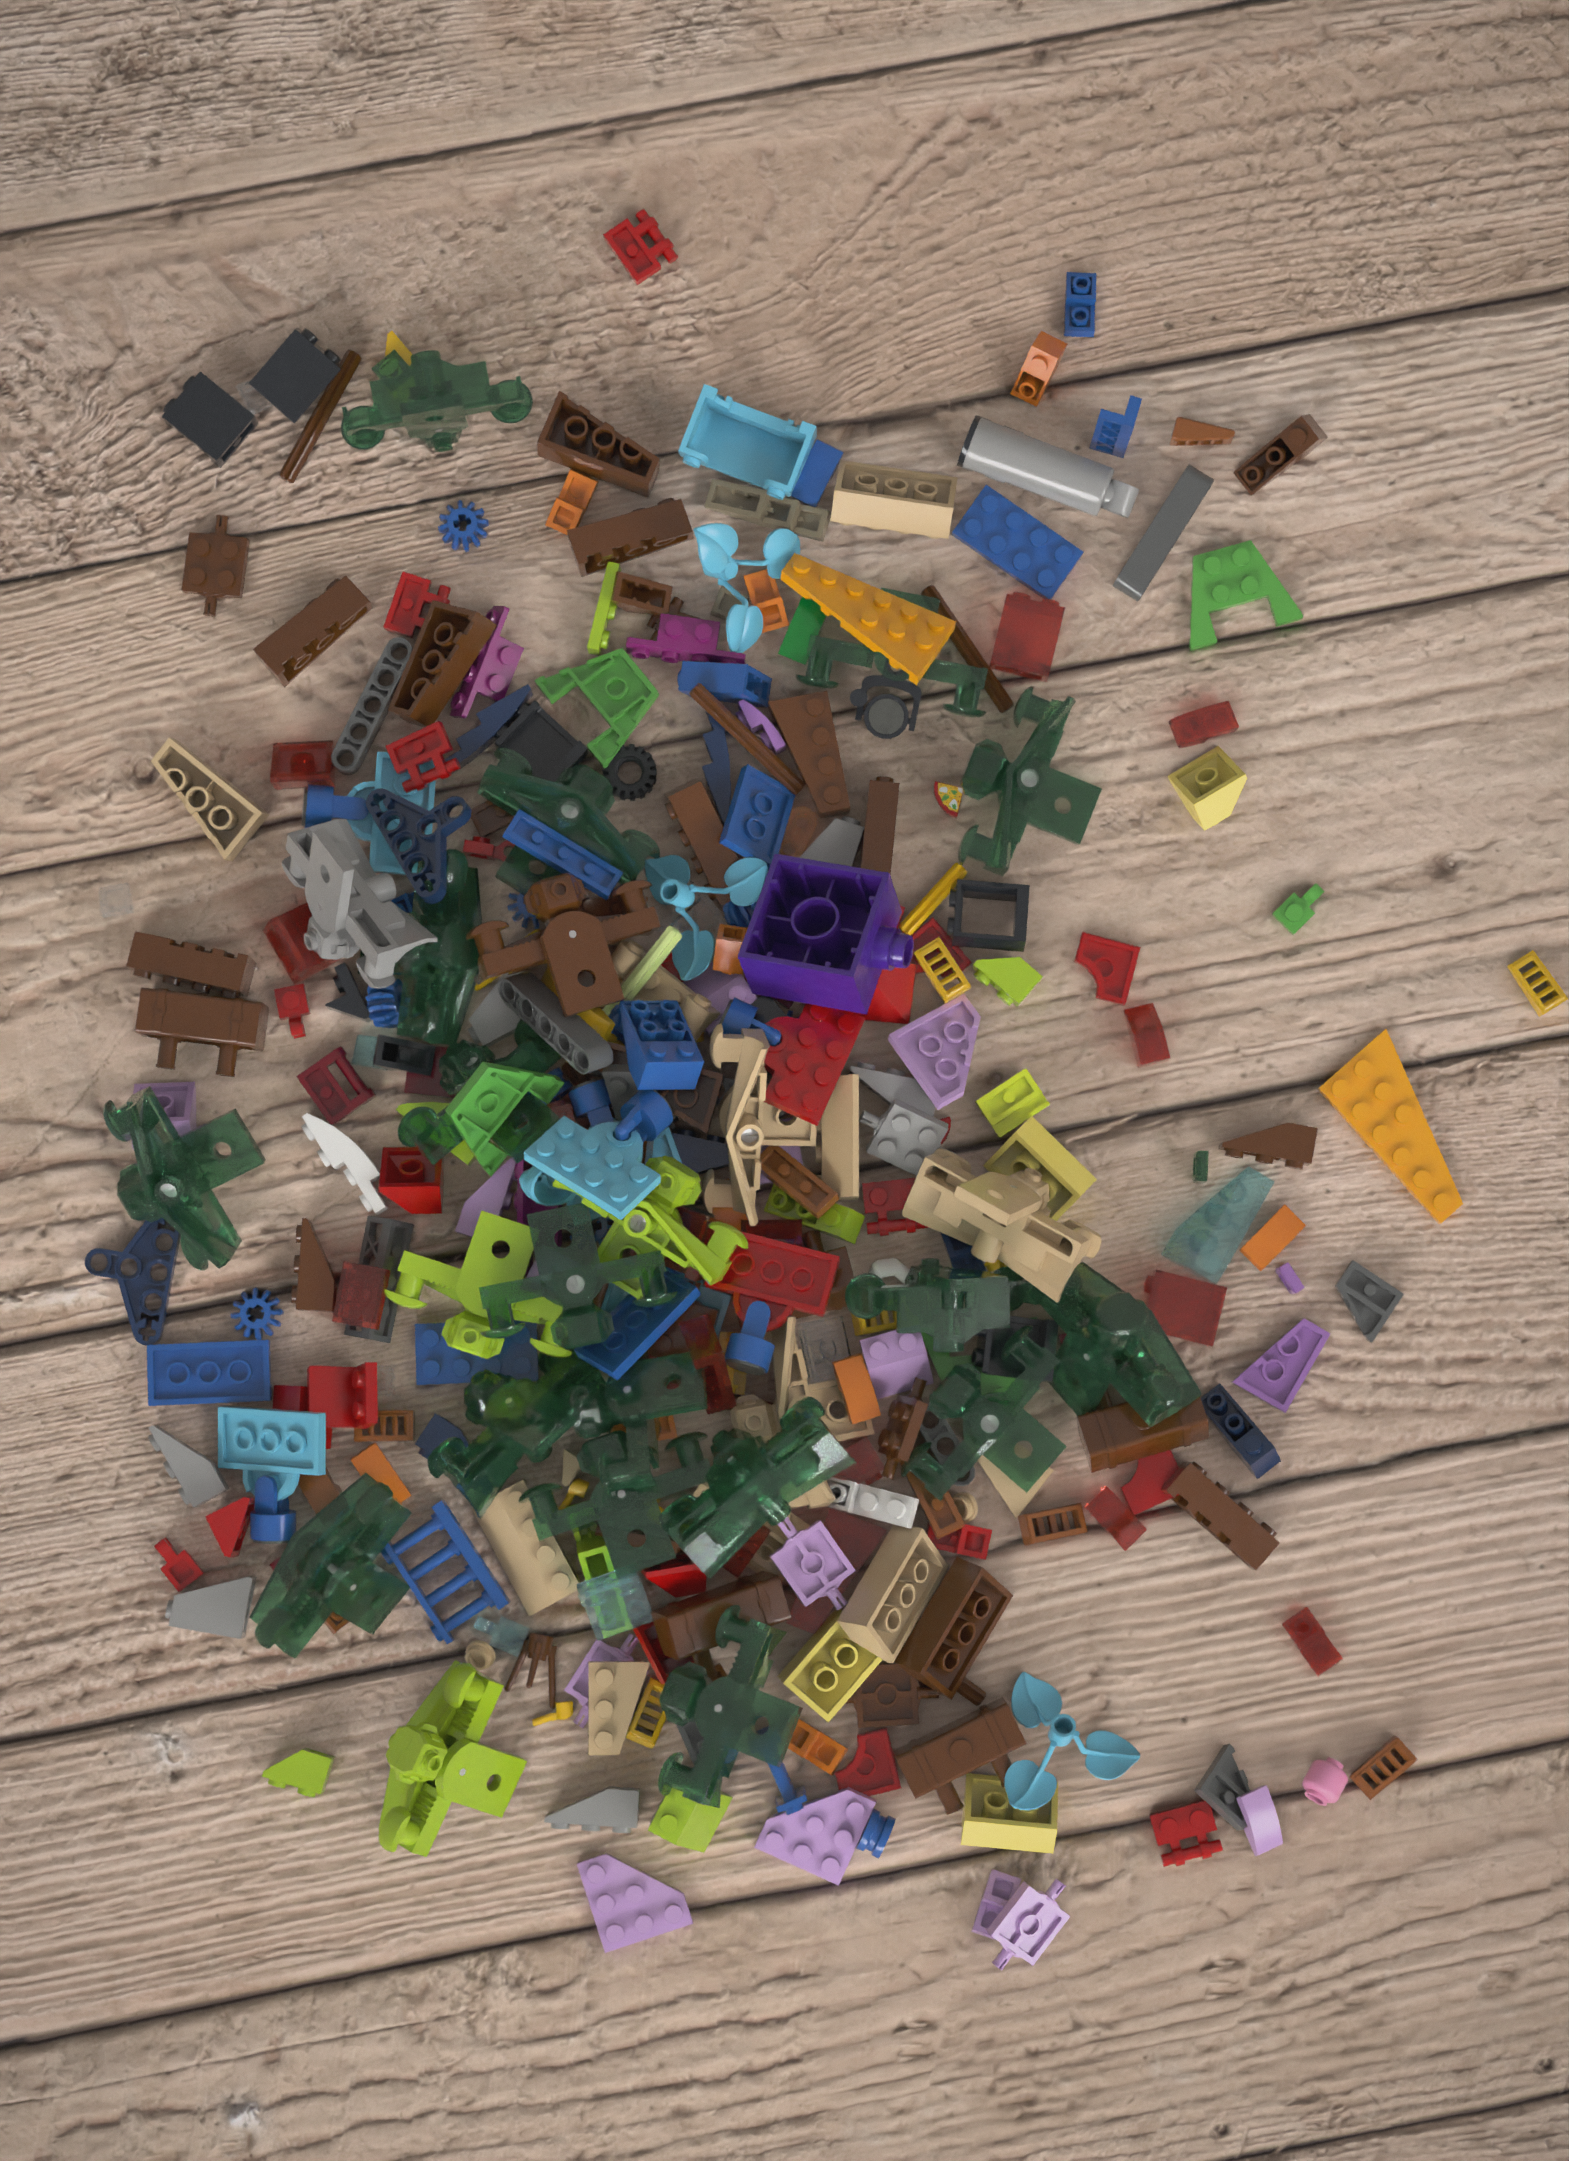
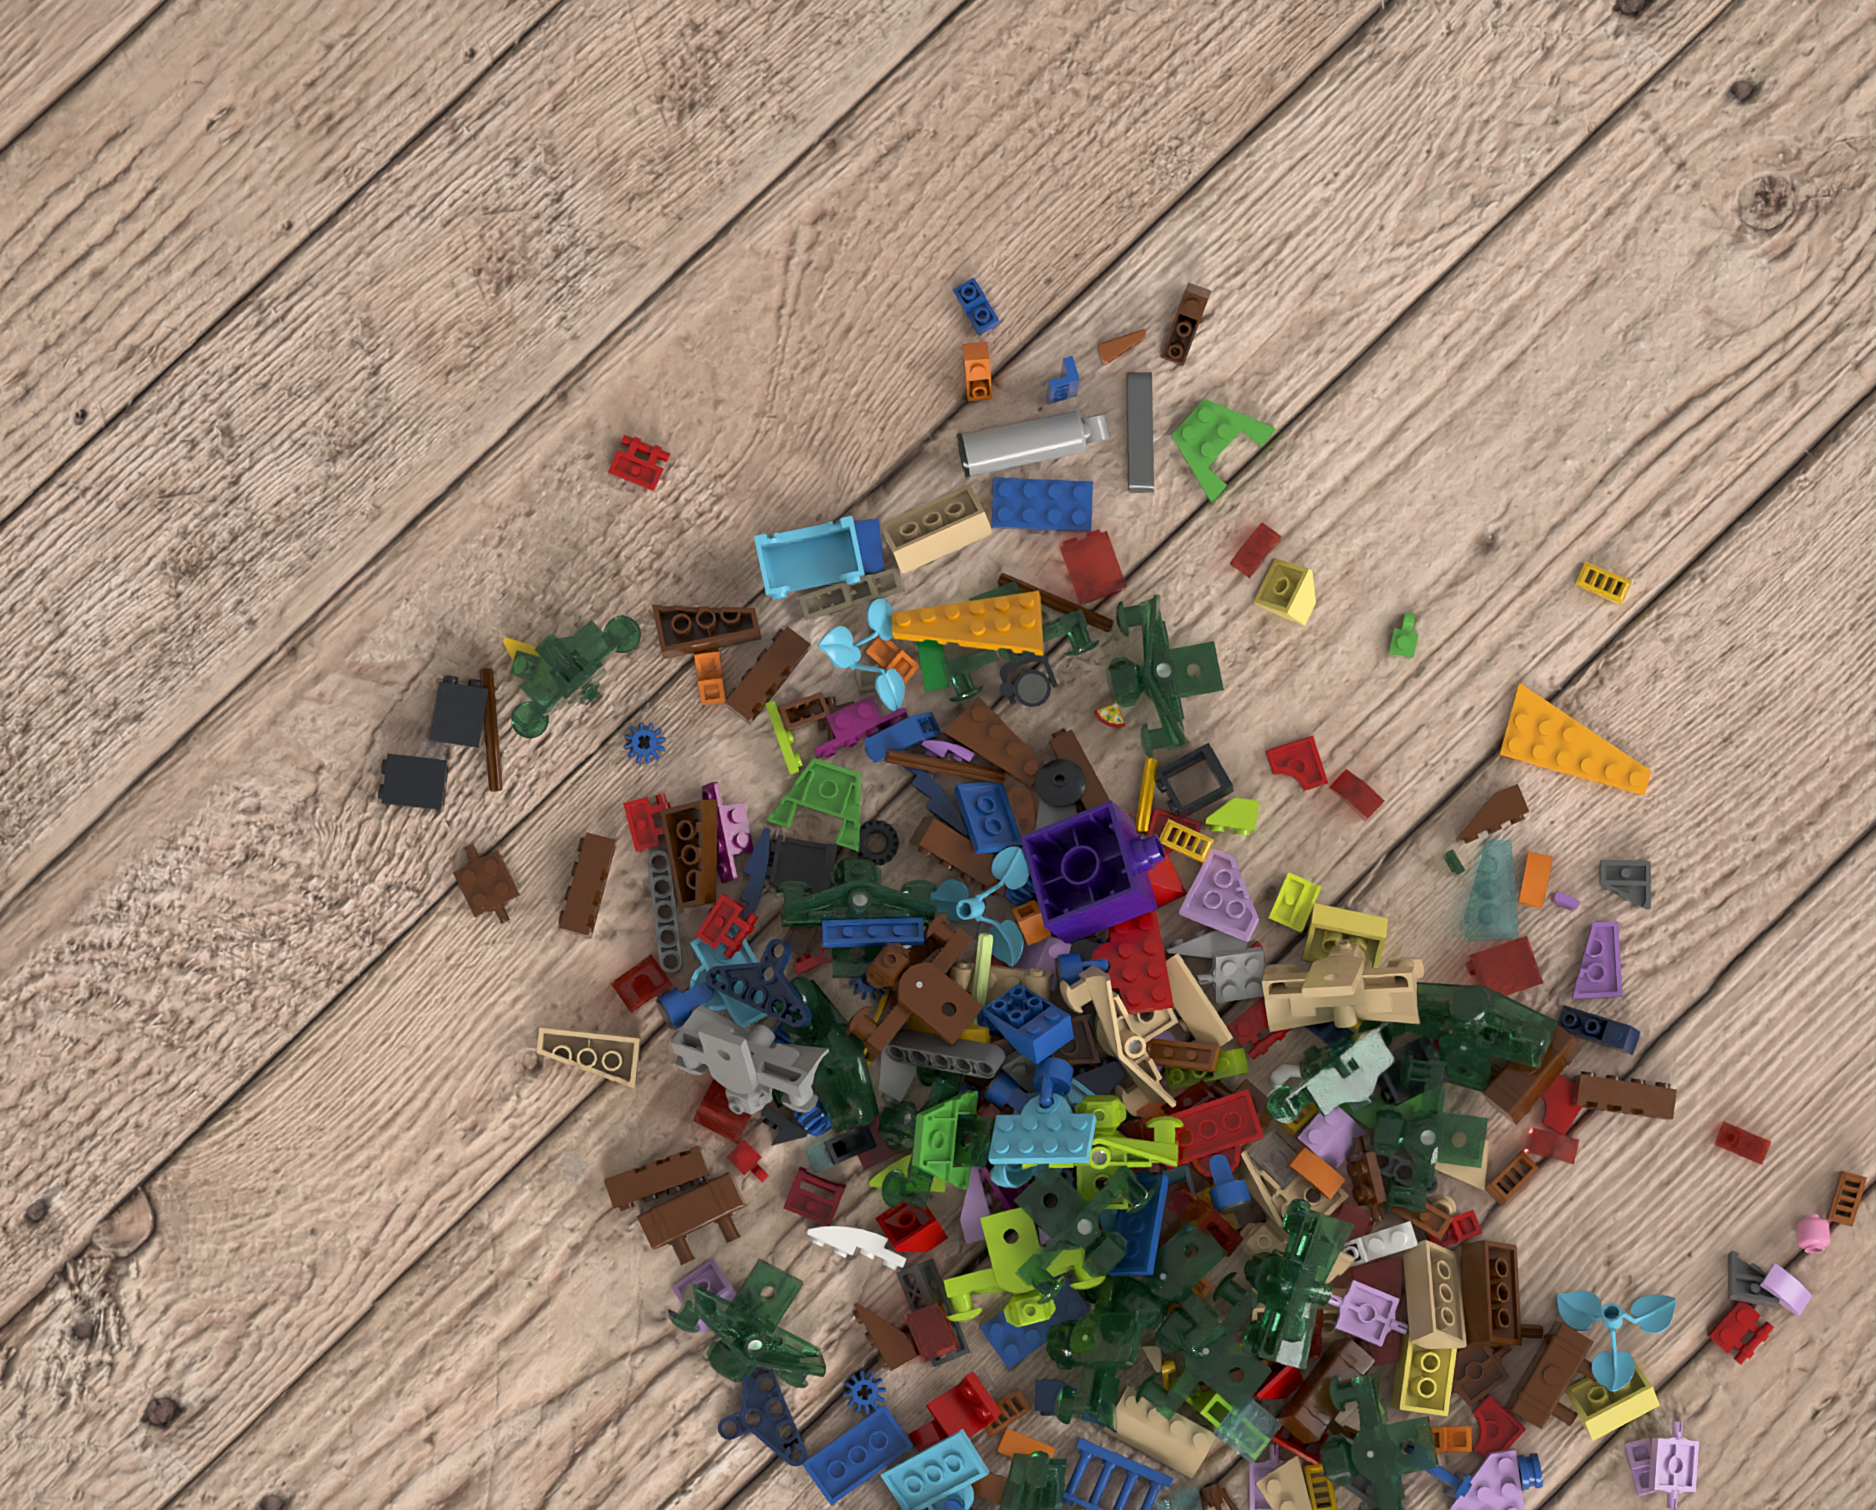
camera: 35 degrees left, 0 degrees up
none -> black dish [1035,759,1086,807]

